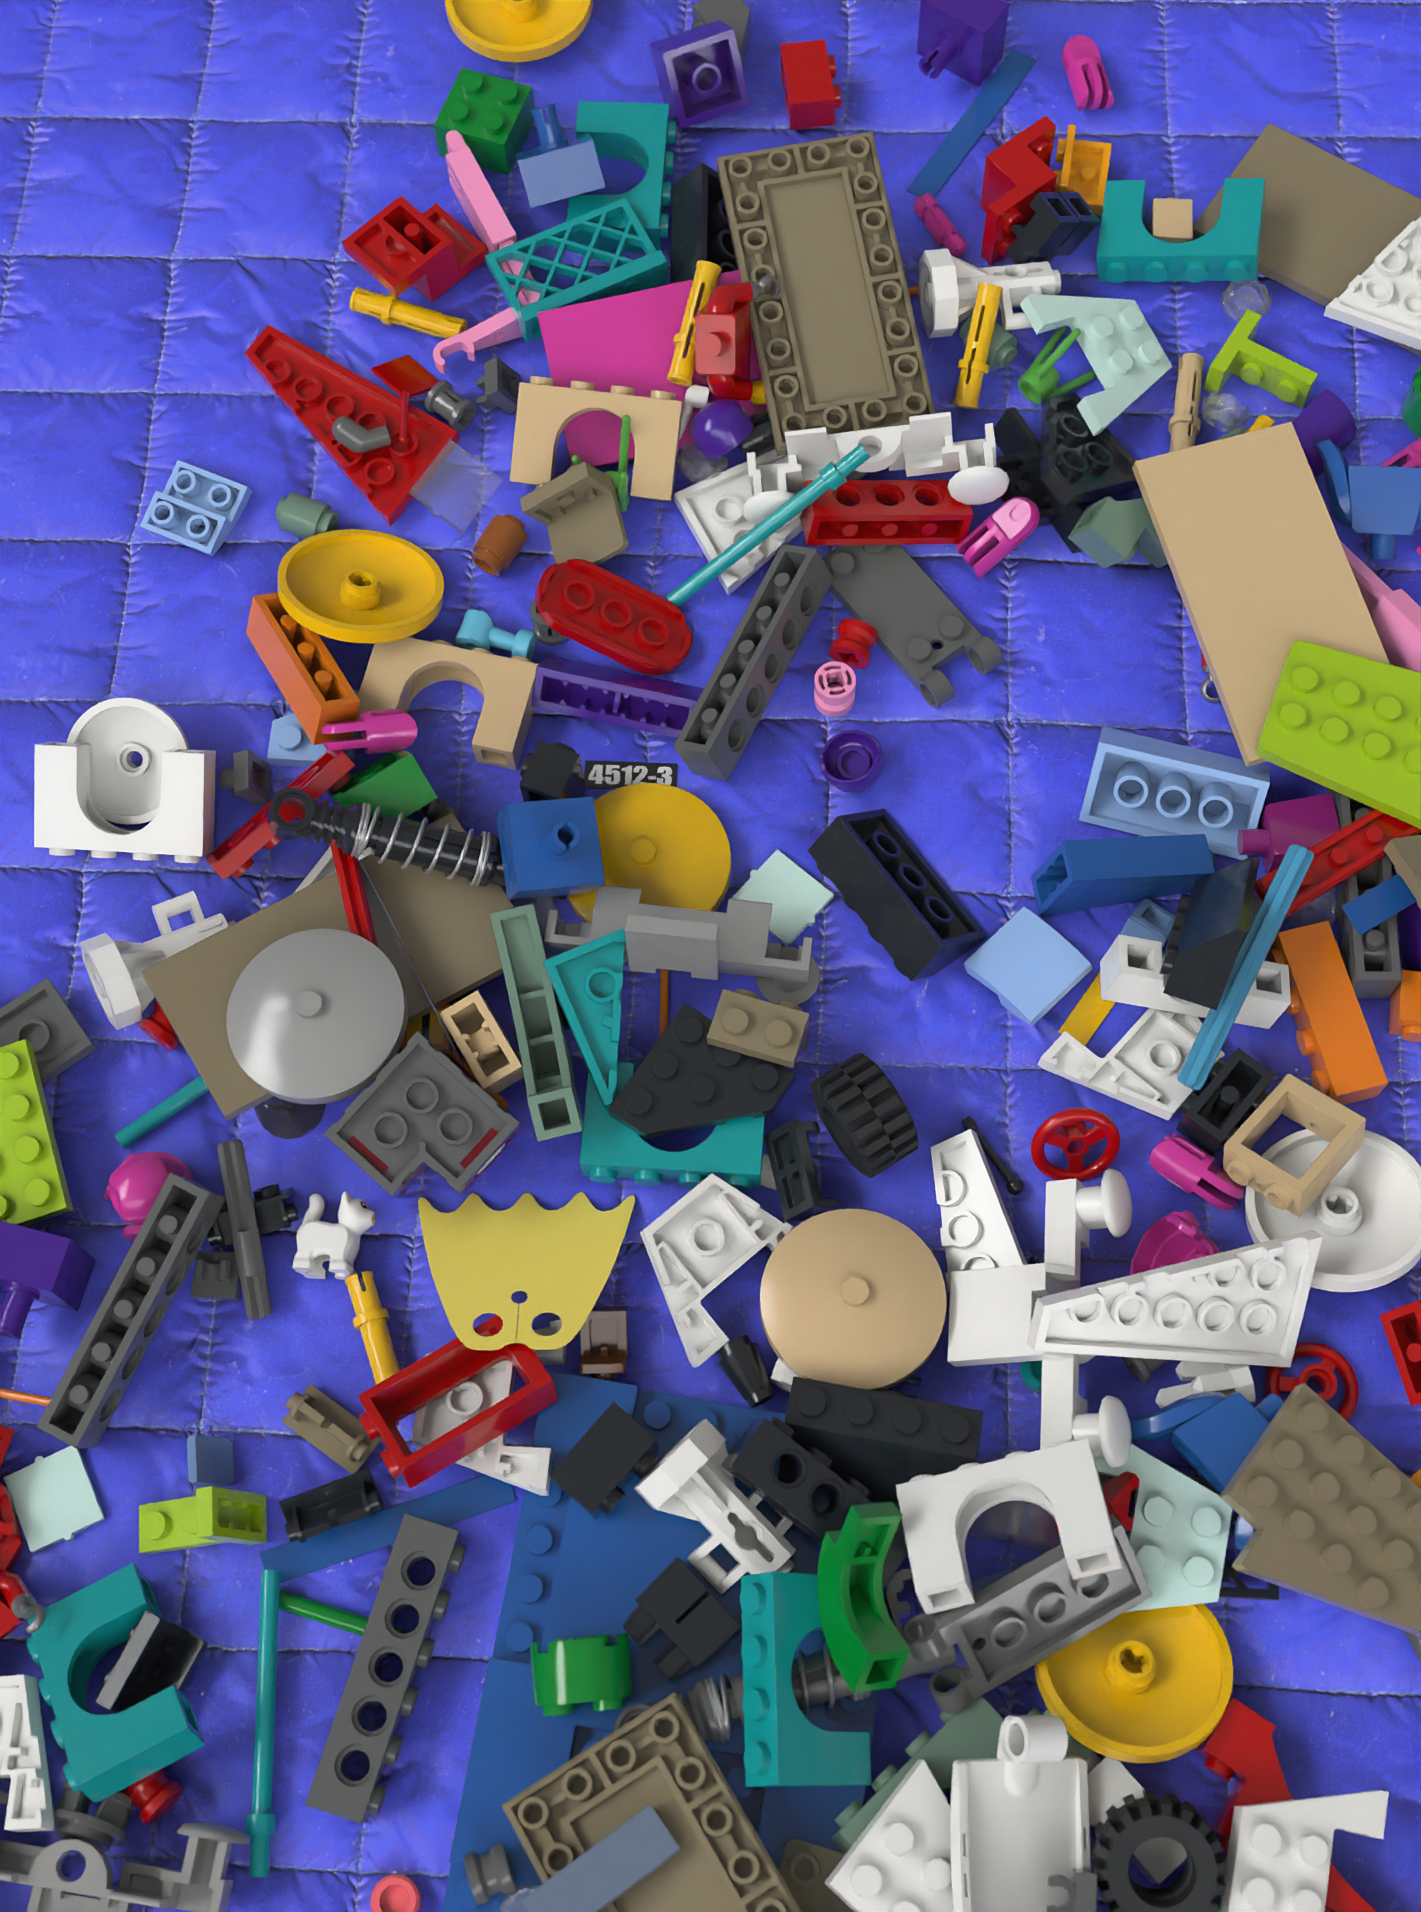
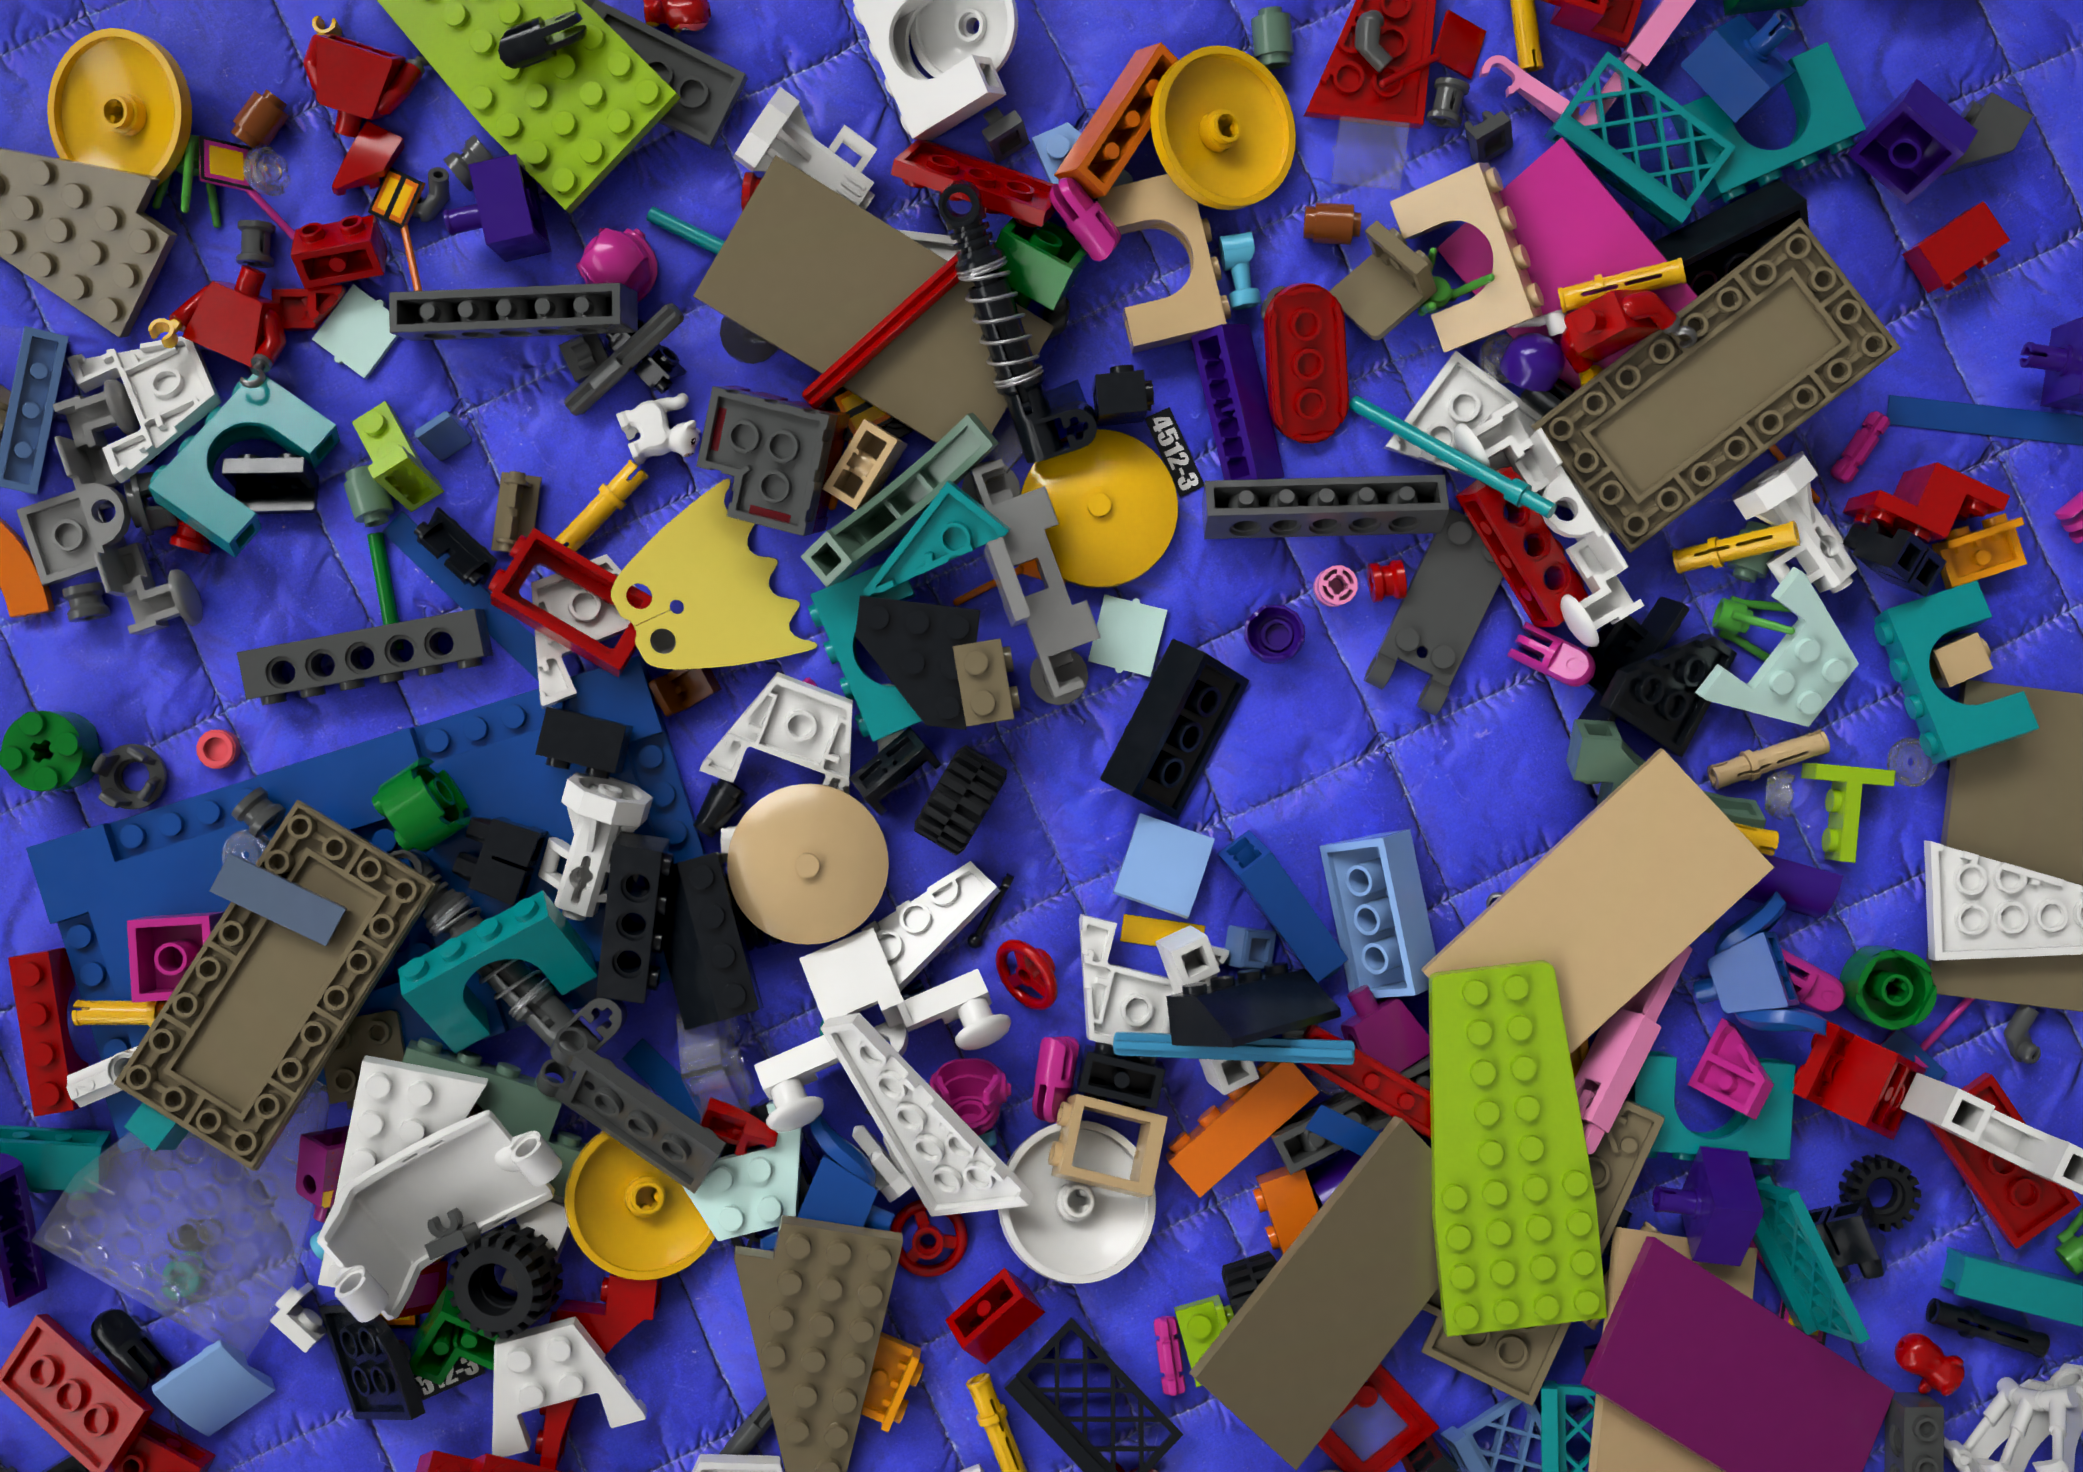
camera: 60 degrees right, 20 degrees up
light grey dish [226,928,408,1105] -> none
teal bar [246,1570,280,1877] -> none
sticker [360,862,469,1075] -> none
blue brick [496,796,605,900] -> none
green arch [817,1502,911,1693] -> none
white arch [895,1438,1123,1615] -> none
none -> sand green brick [344,465,395,527]

